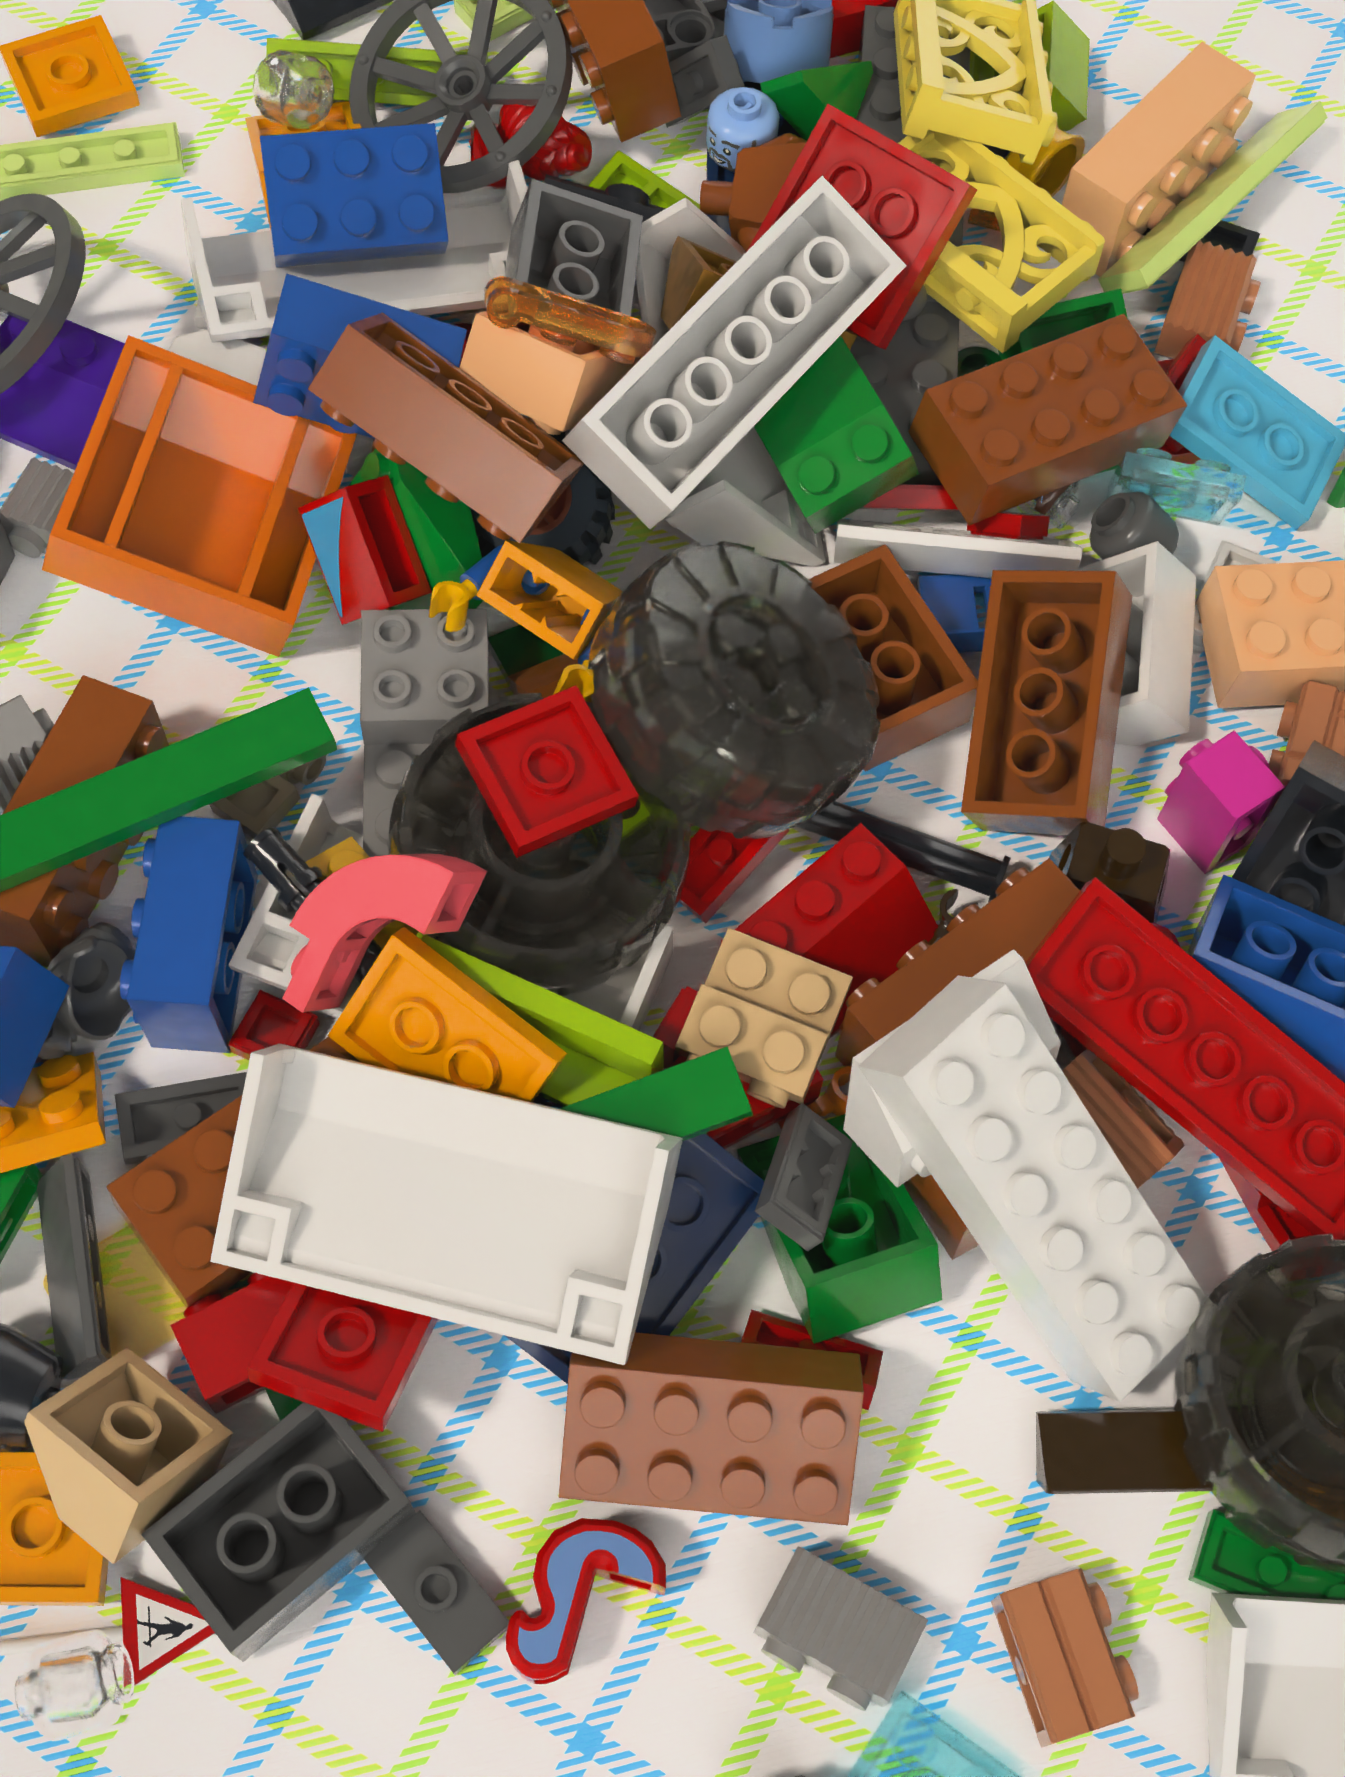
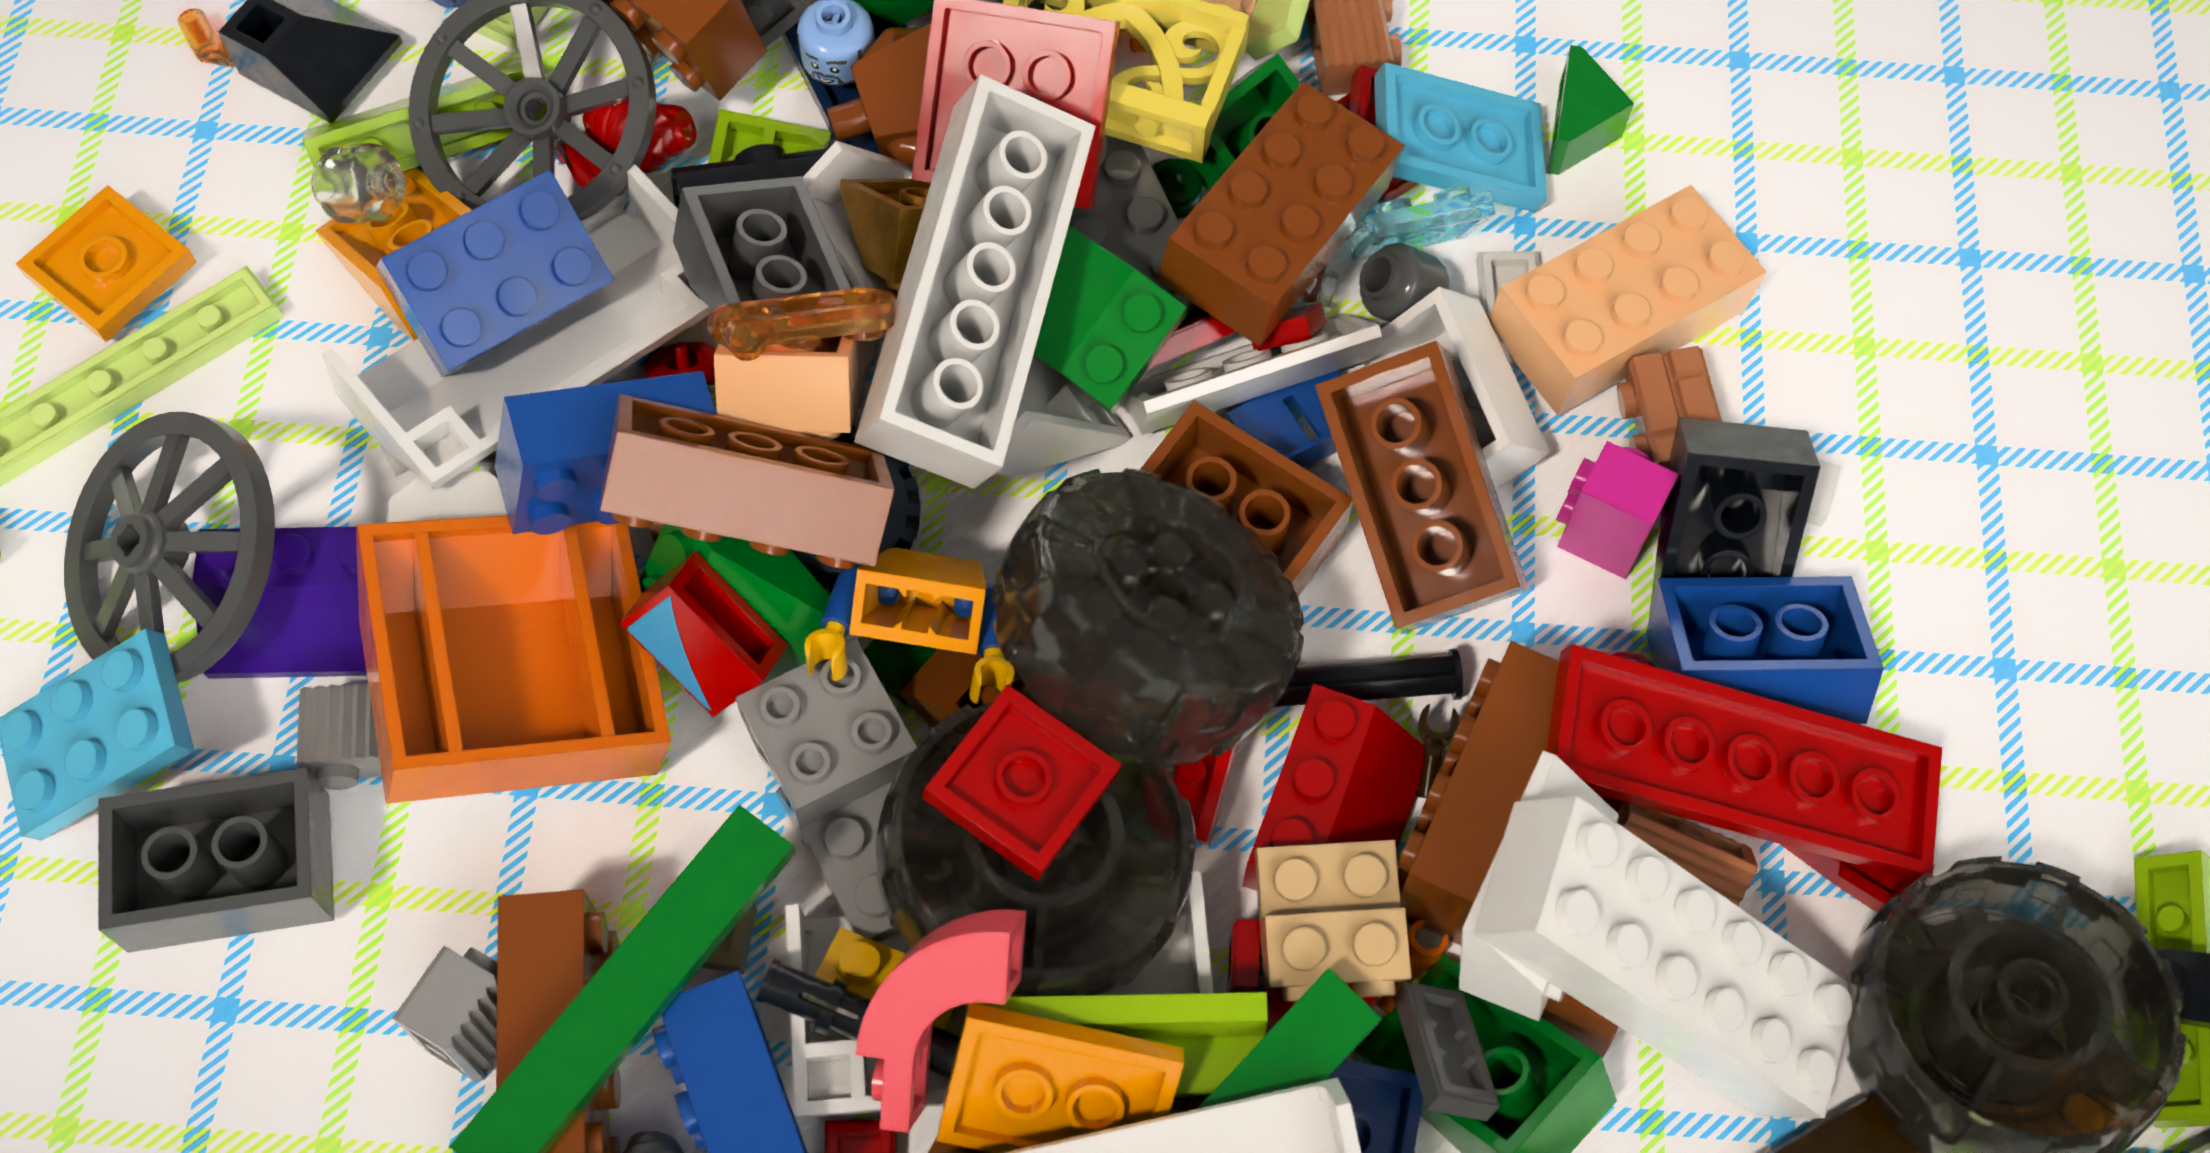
camera: 25 degrees left, 0 degrees up
dark brown torso [1049,822,1170,924] -> none

